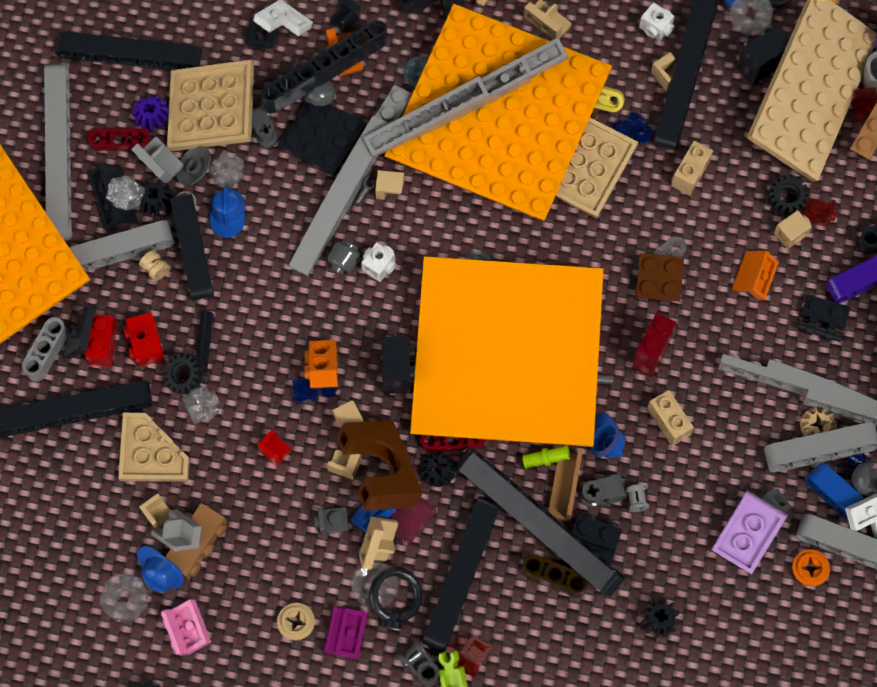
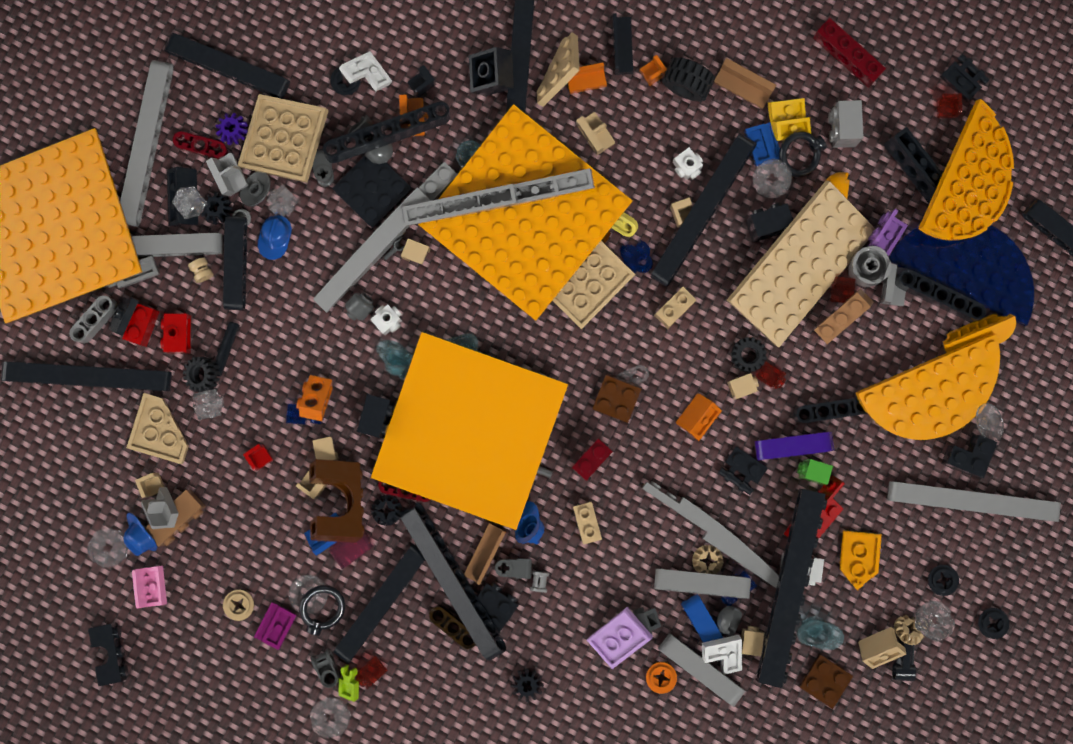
camera: 20 degrees right, 15 degrees up
dark grey bracket [314,507,349,535] -> none
tan panel [359,517,398,570] -> none
lime pin [522,445,571,469] -> none
none -> light grey hinge [107,256,160,288]
none -> clear light blue piece [376,340,413,379]

